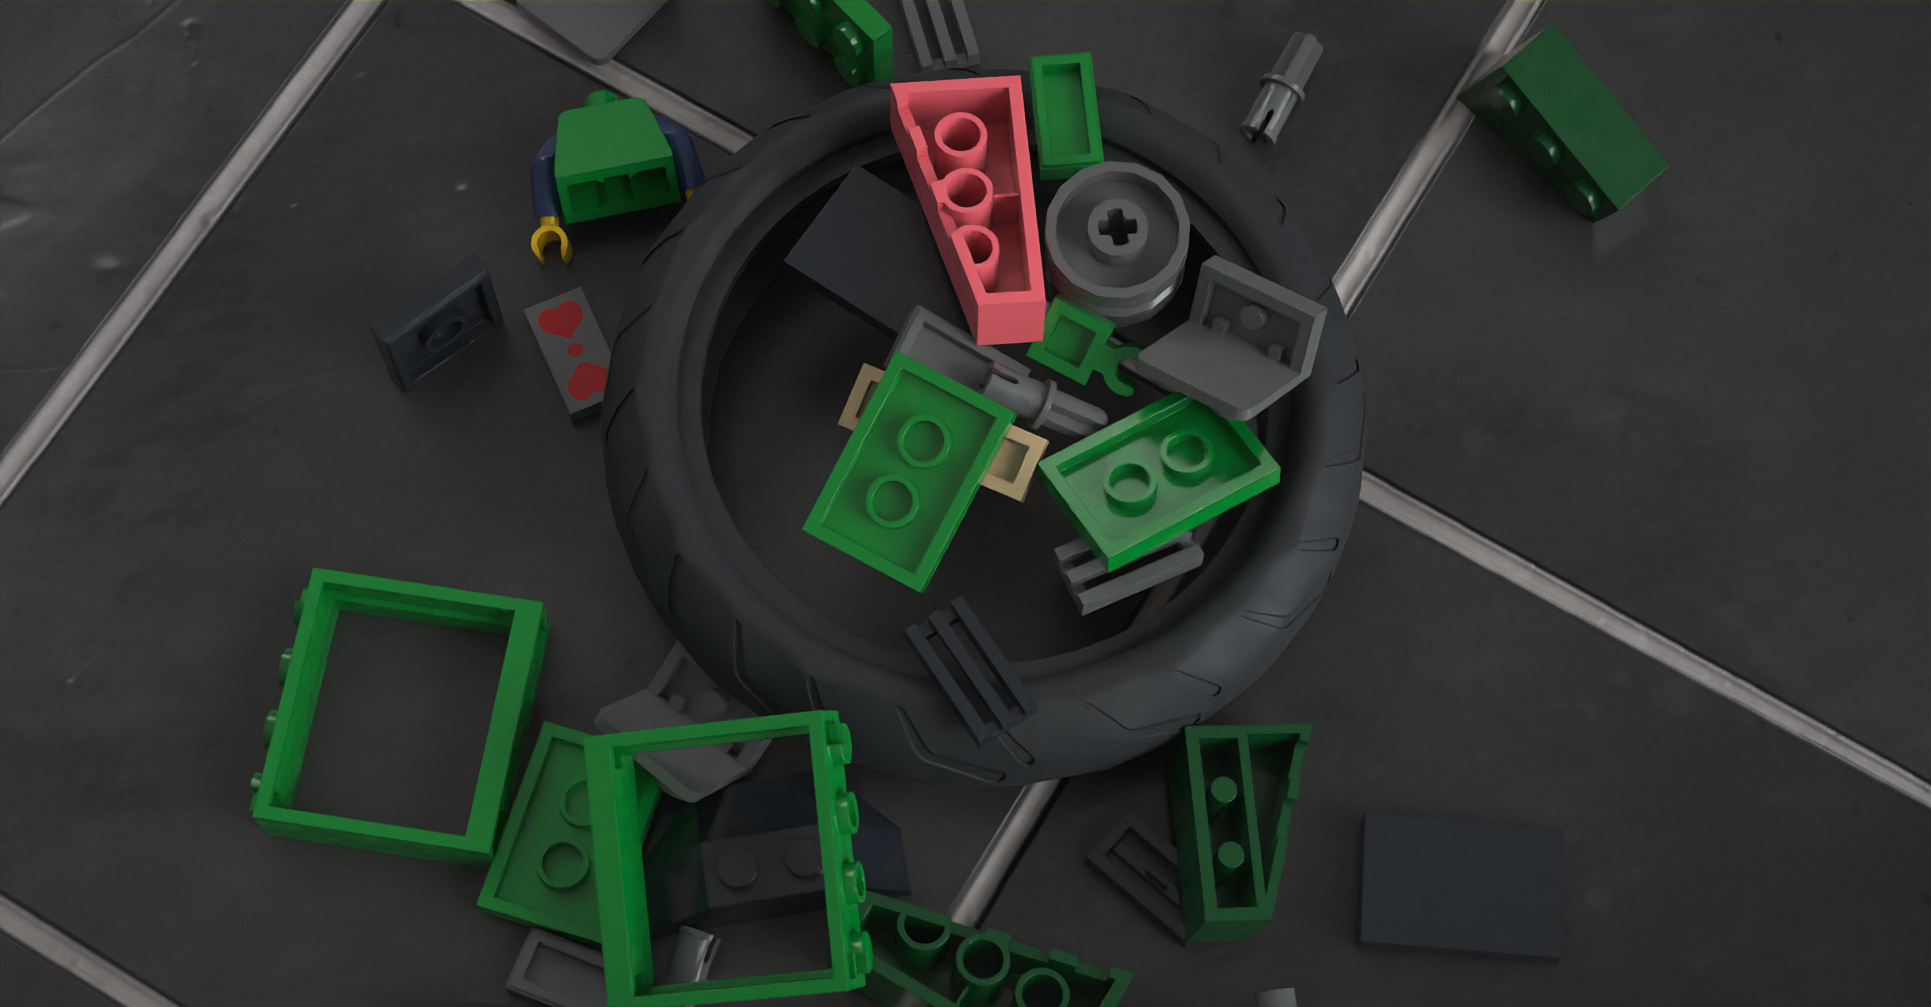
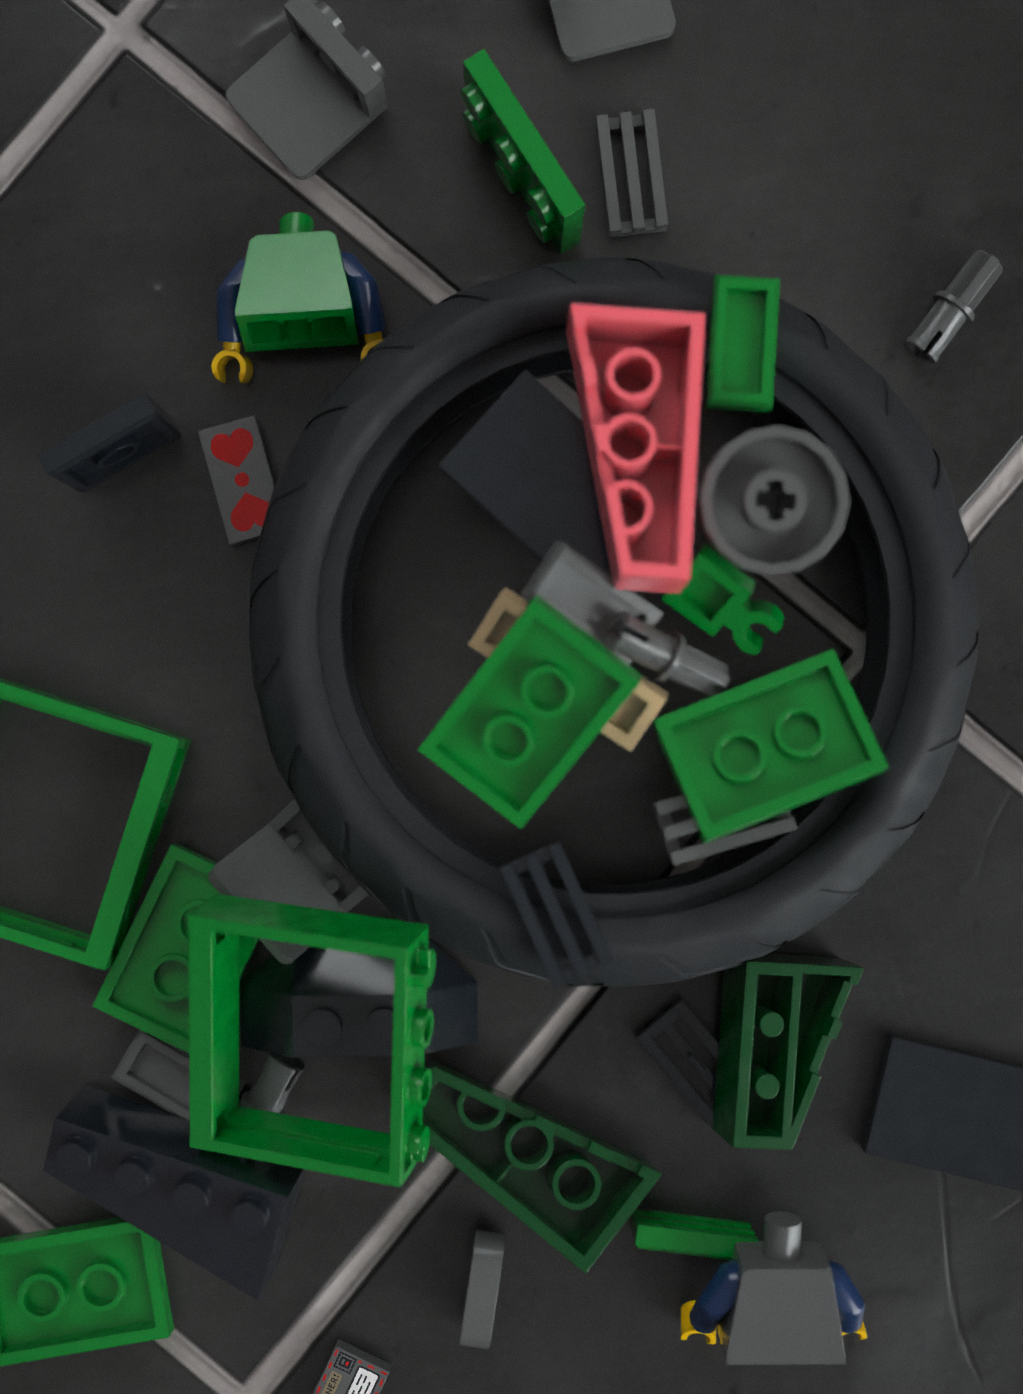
camera: 10 degrees right, 20 degrees up
dark grey bracket [1136,255,1328,421] -> none

